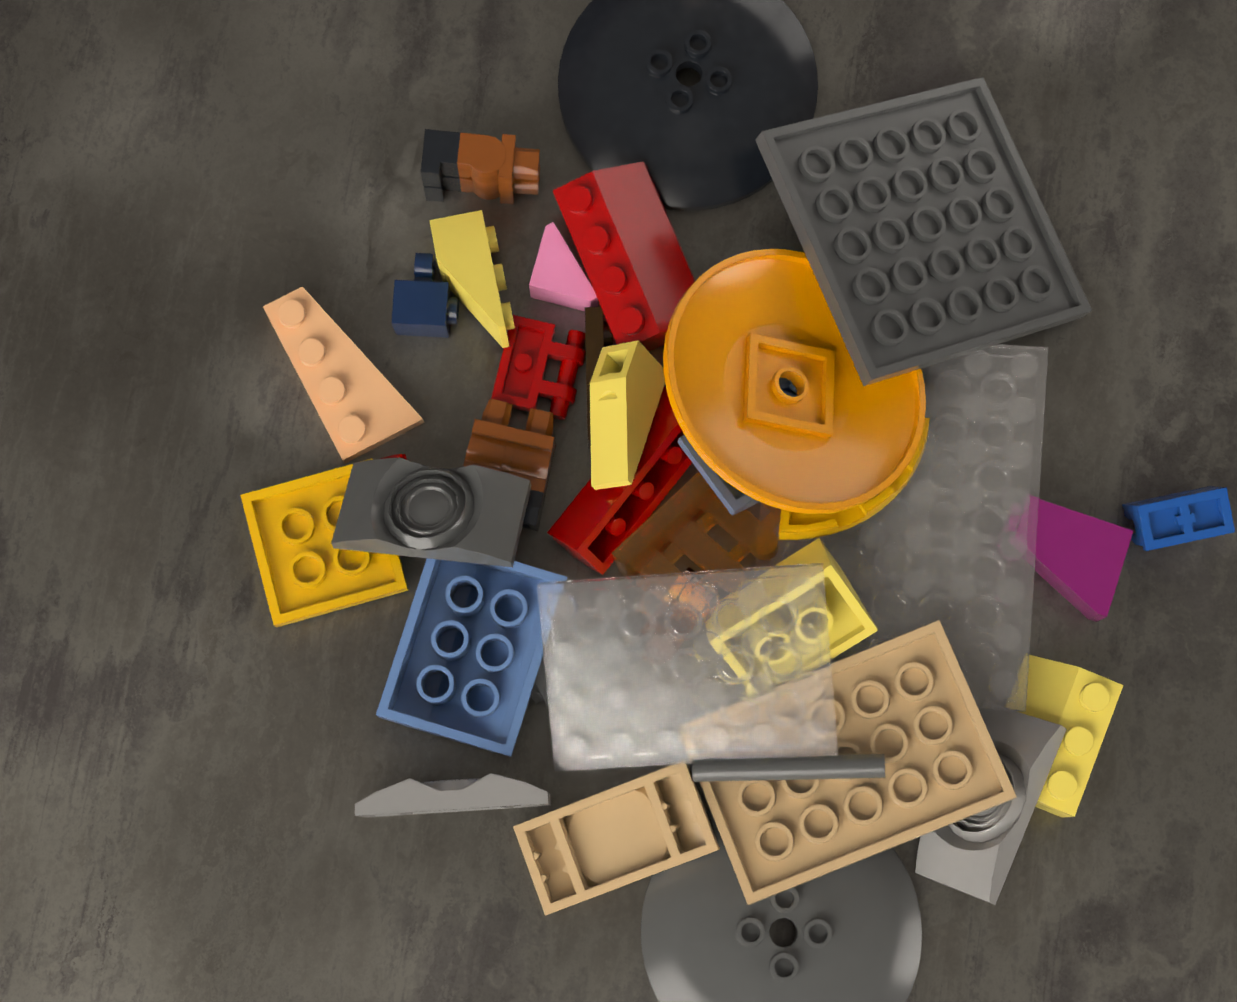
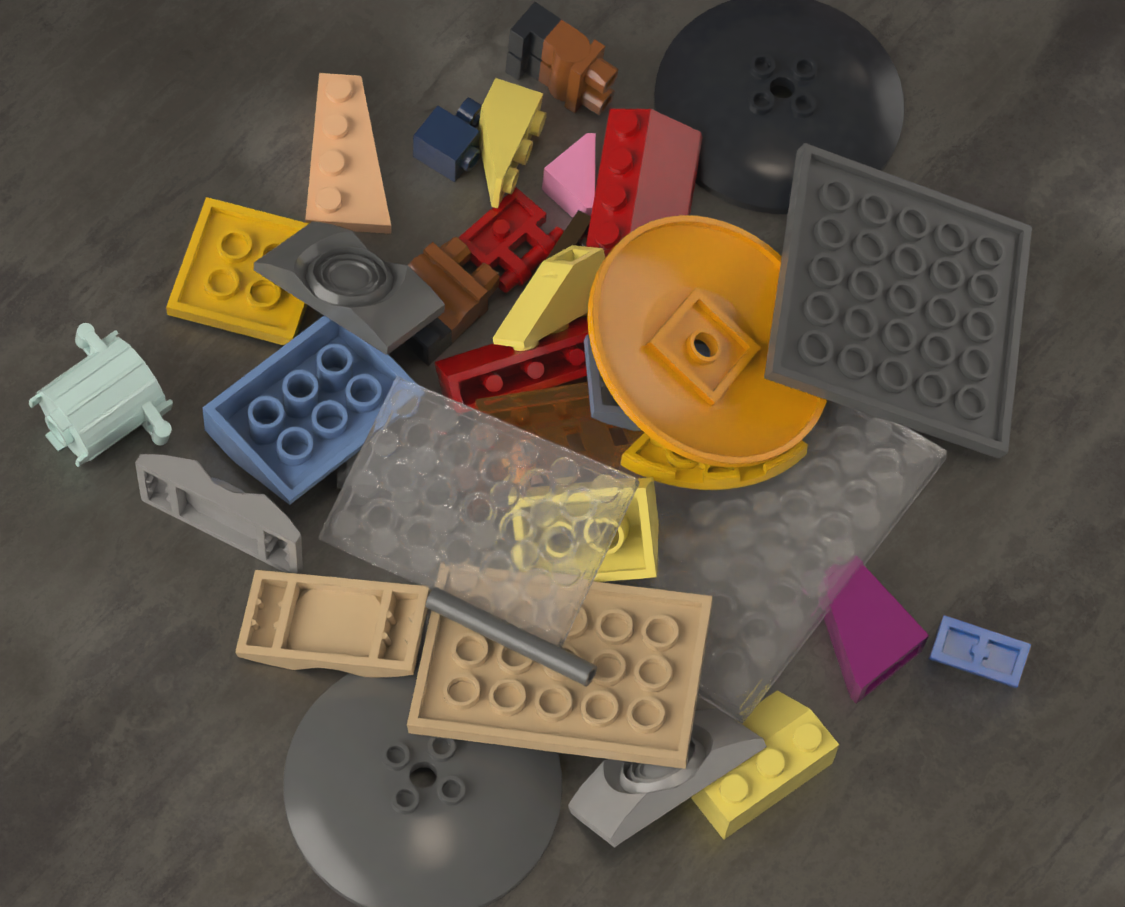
camera: 25 degrees right, 15 degrees down
none -> light aqua container [29,323,173,467]

